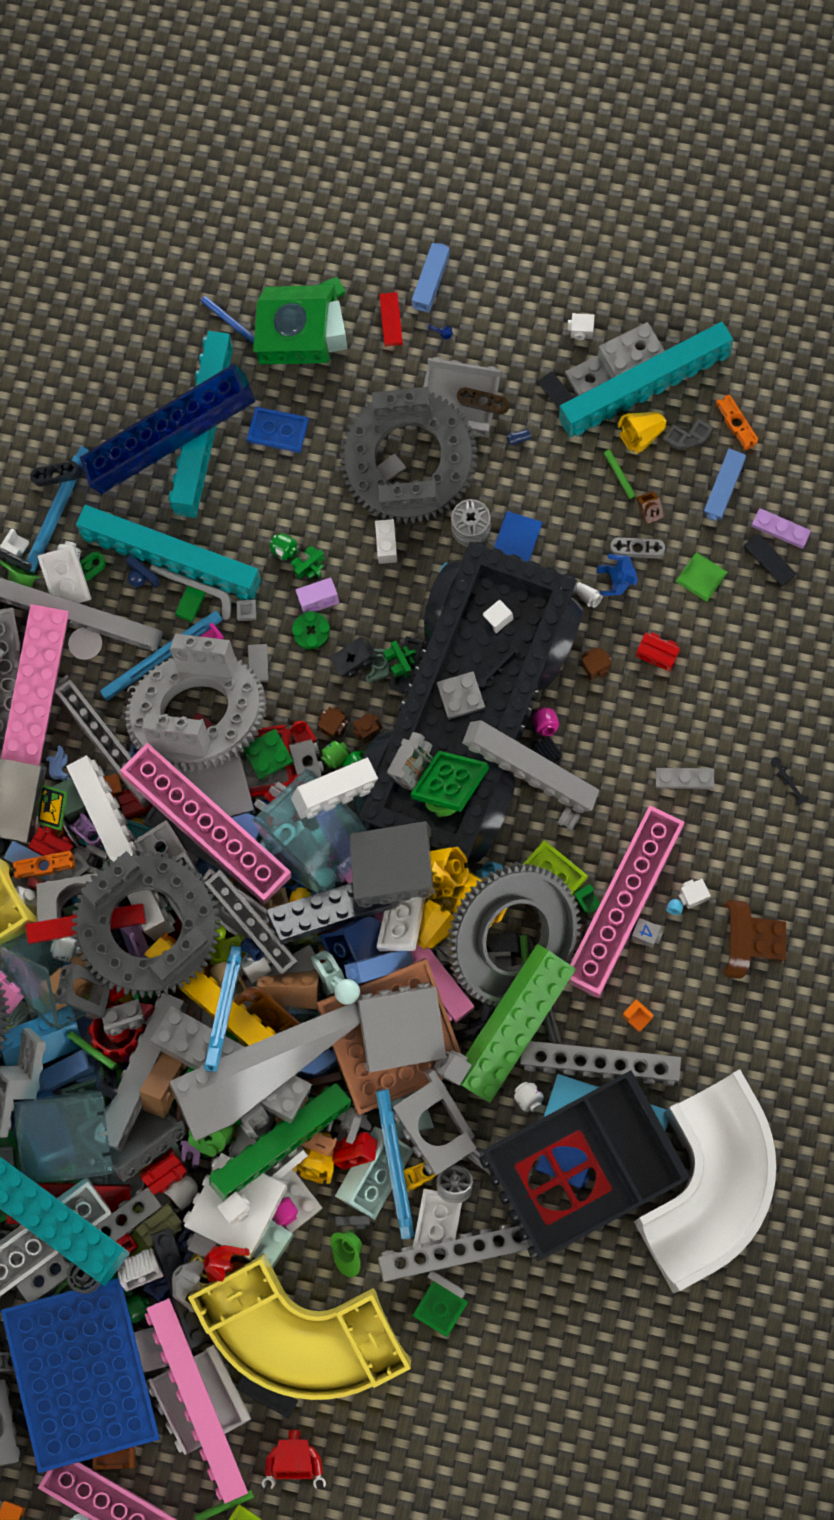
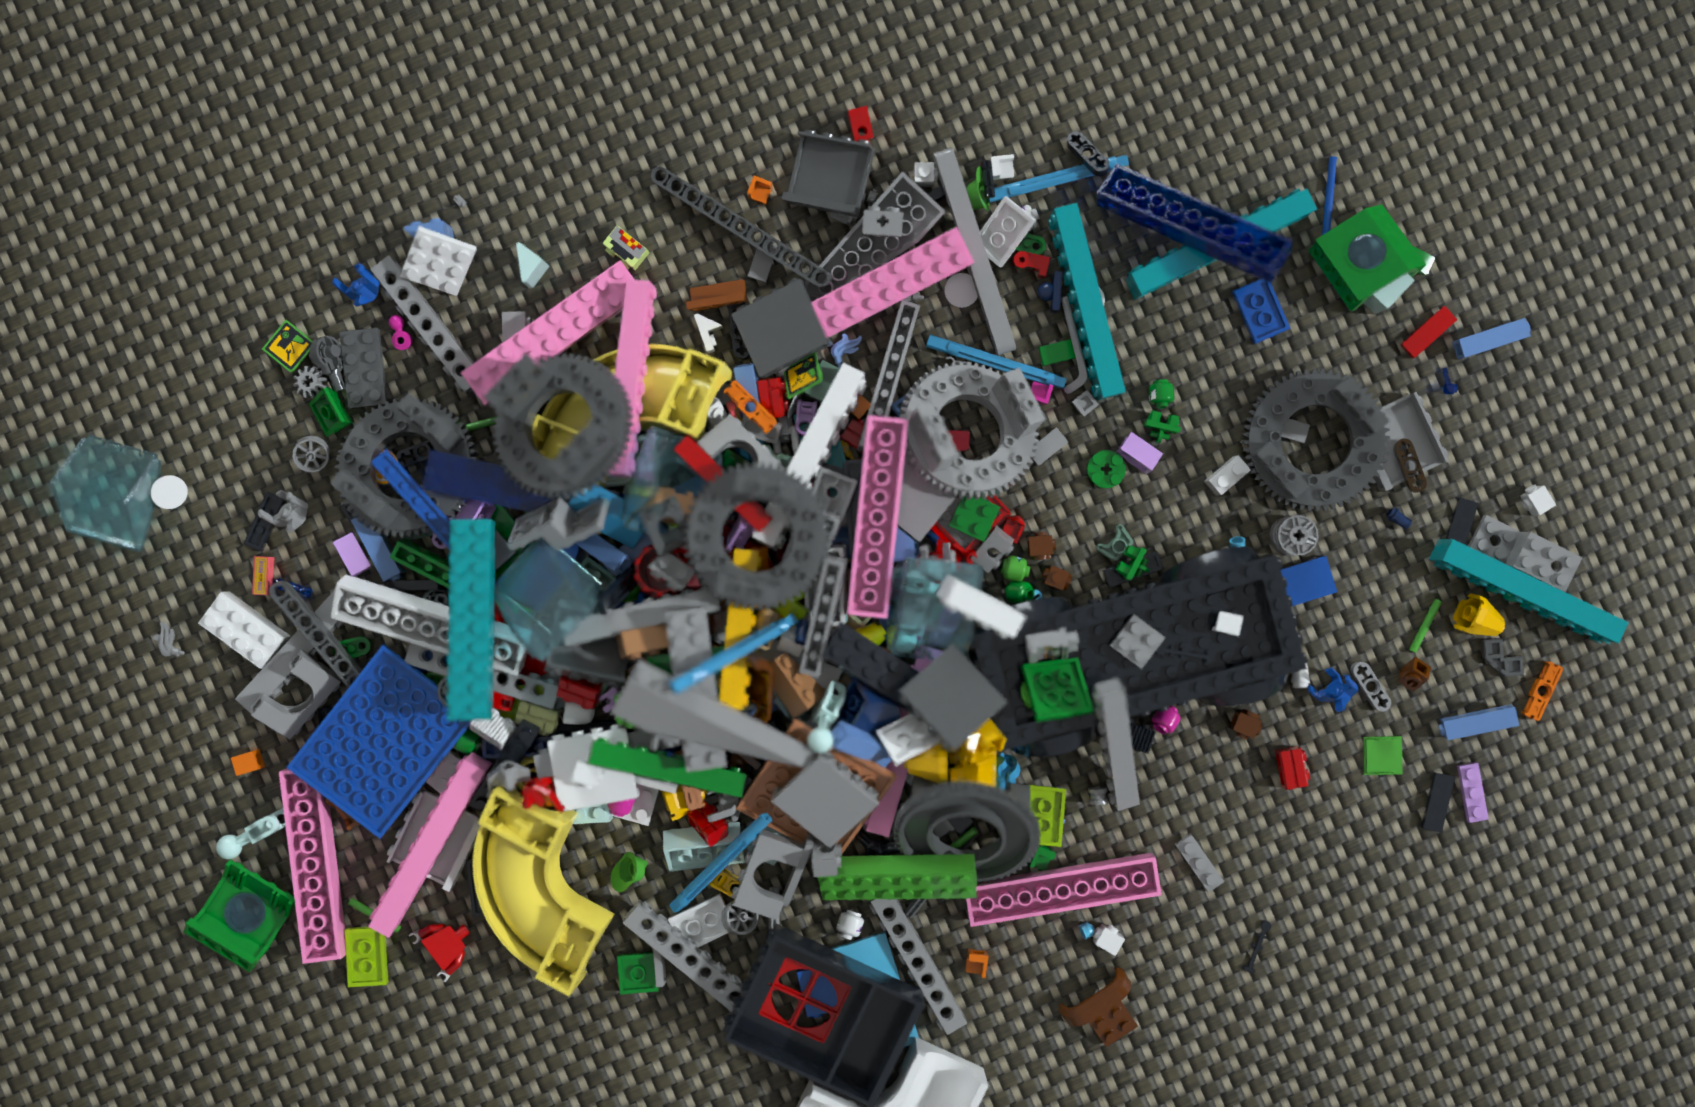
camera: 50 degrees right, 15 degrees up
white head [50,937,80,963] -> none
bright green bar [67,1031,117,1070] -> none
black brick [330,636,378,678] -> none
dark grey plate [336,1216,371,1230] -> none
light grey brick [631,918,663,948] -> none
none -> red leg [1013,251,1050,279]

